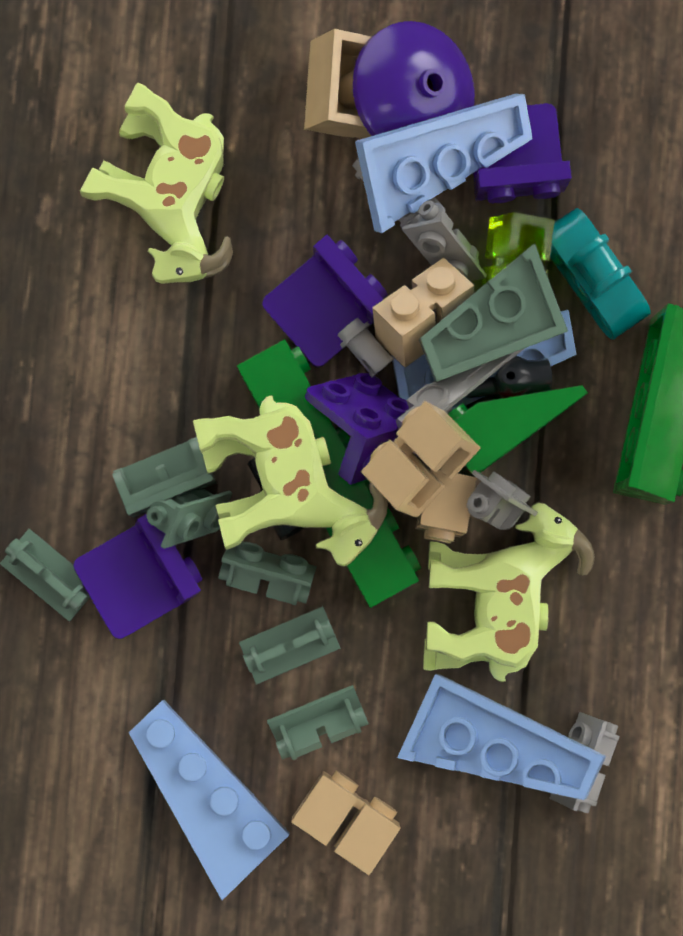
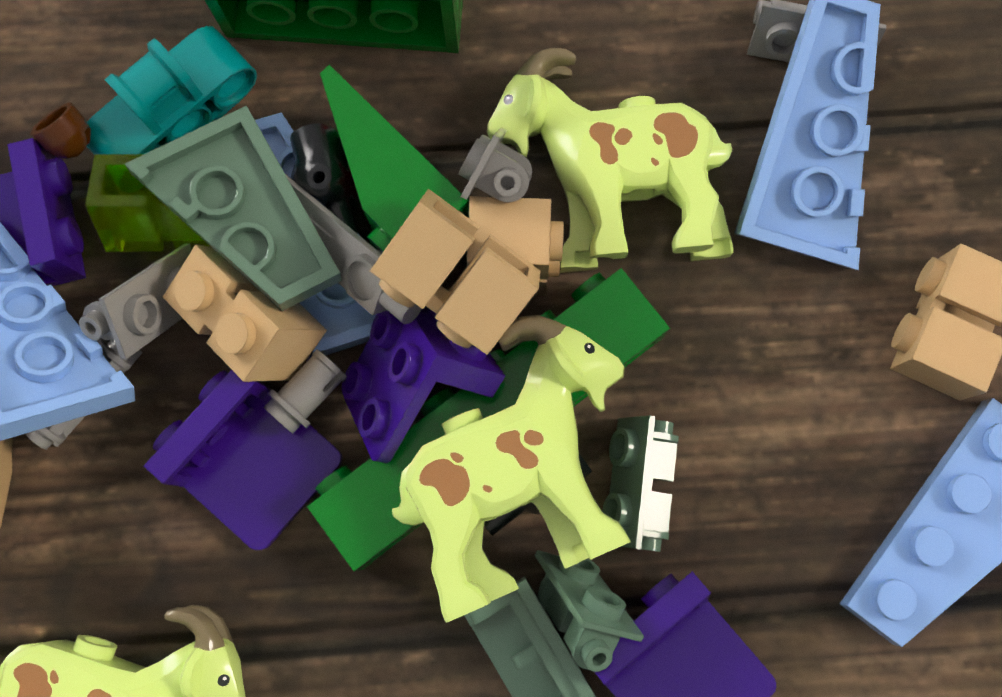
camera: 90 degrees left, 5 degrees down
sand green hinge [239,606,341,685] -> none
sand green hinge [267,685,369,760] -> none
none -> reddish brown hinge [30,102,91,159]

